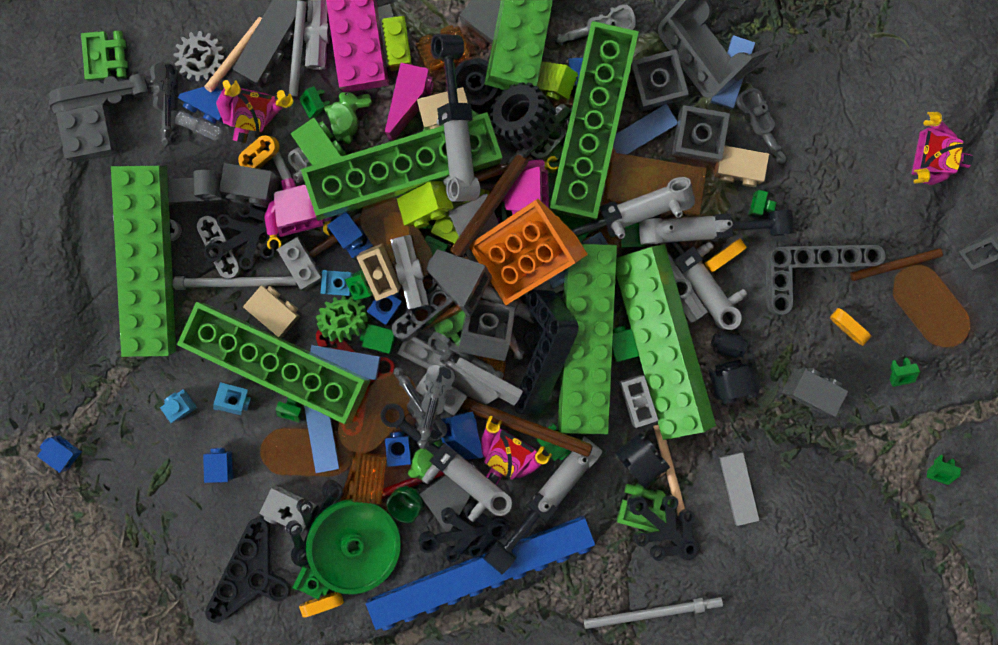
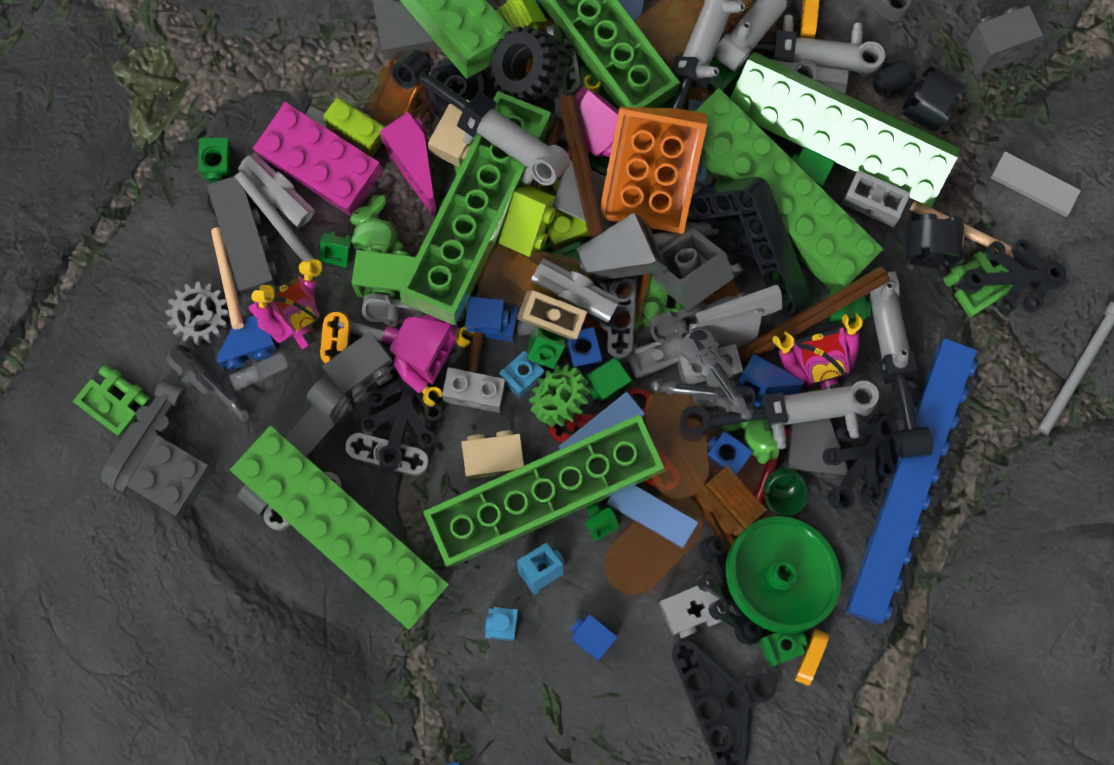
camera: 45 degrees left, 10 degrees down
light grey bar [173,276,297,290] -> none

